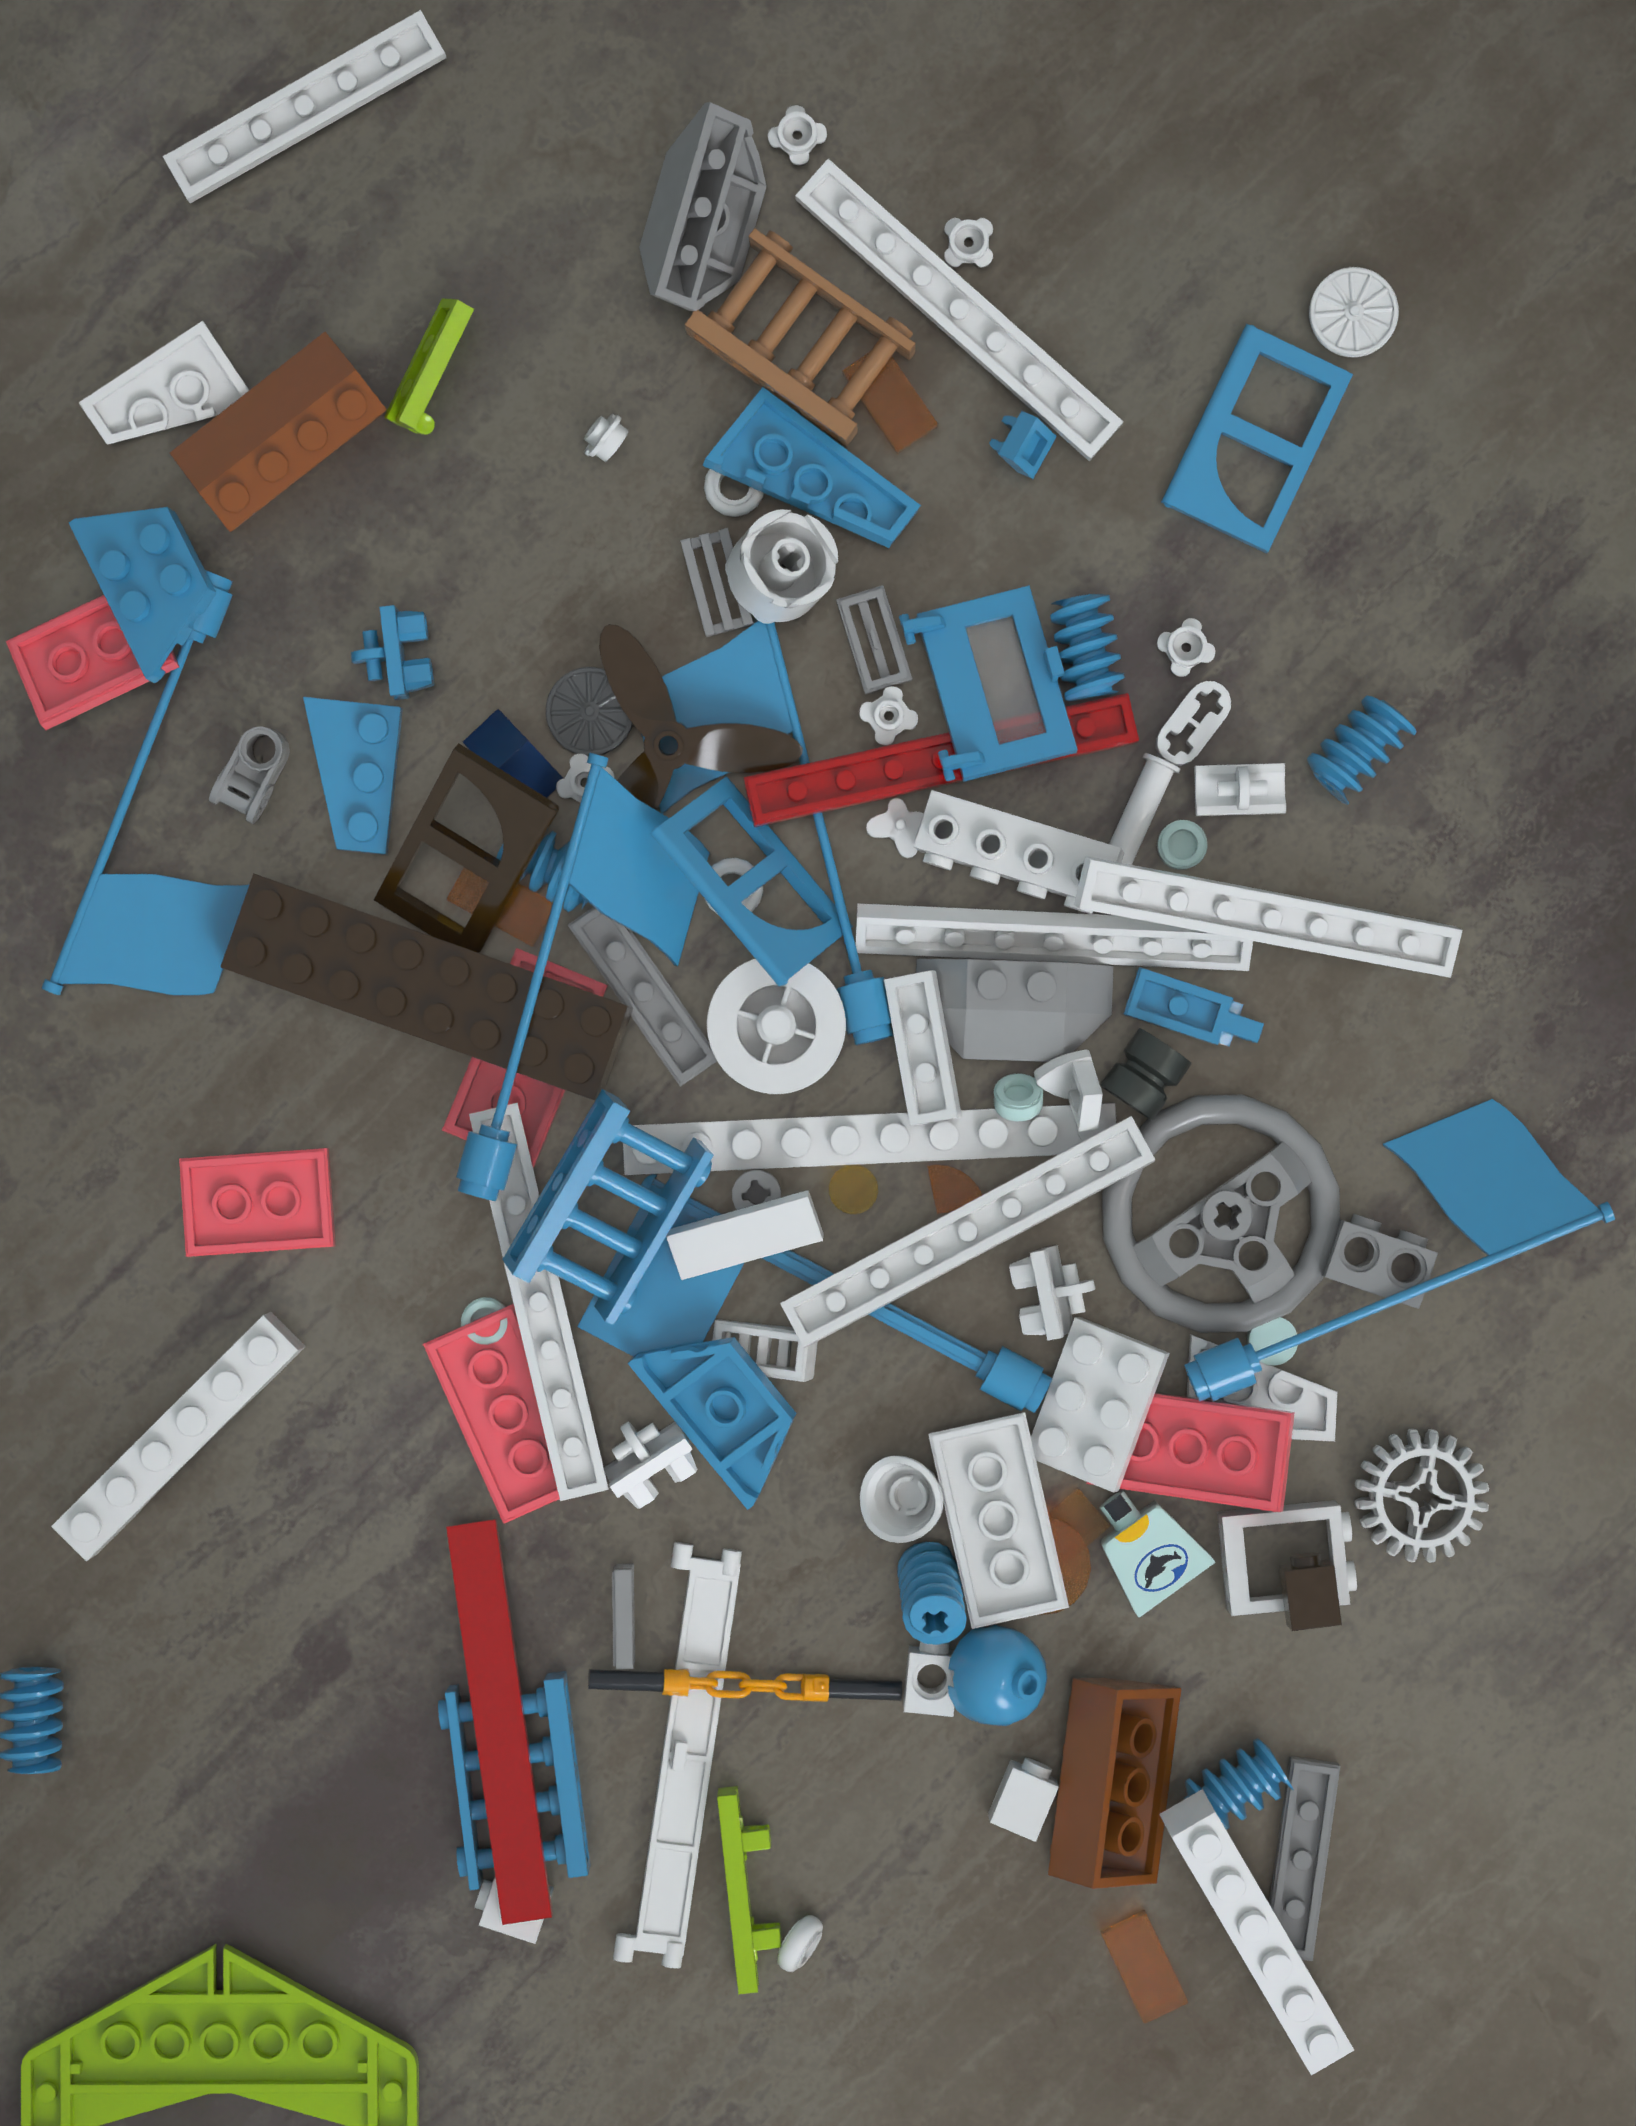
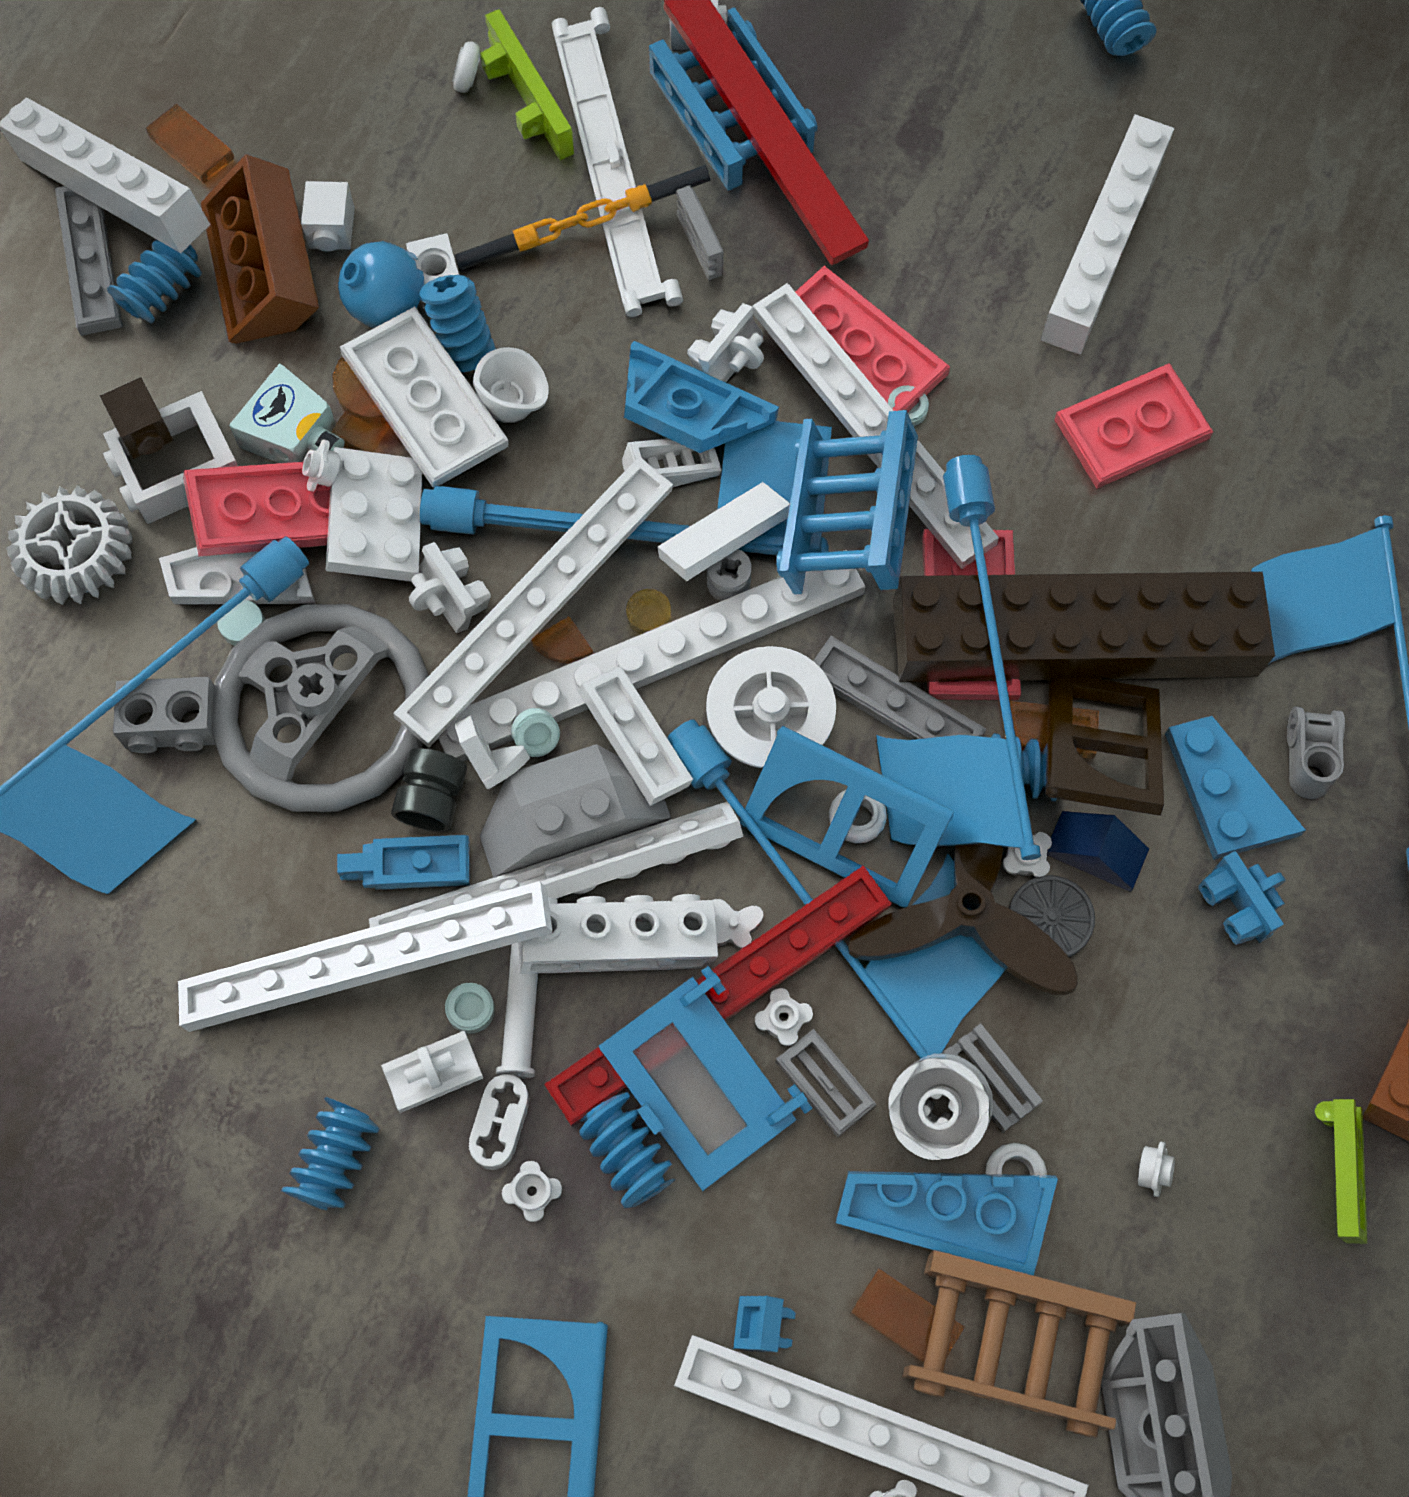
camera: 155 degrees right, 20 degrees down
none -> white plate [302,439,340,492]

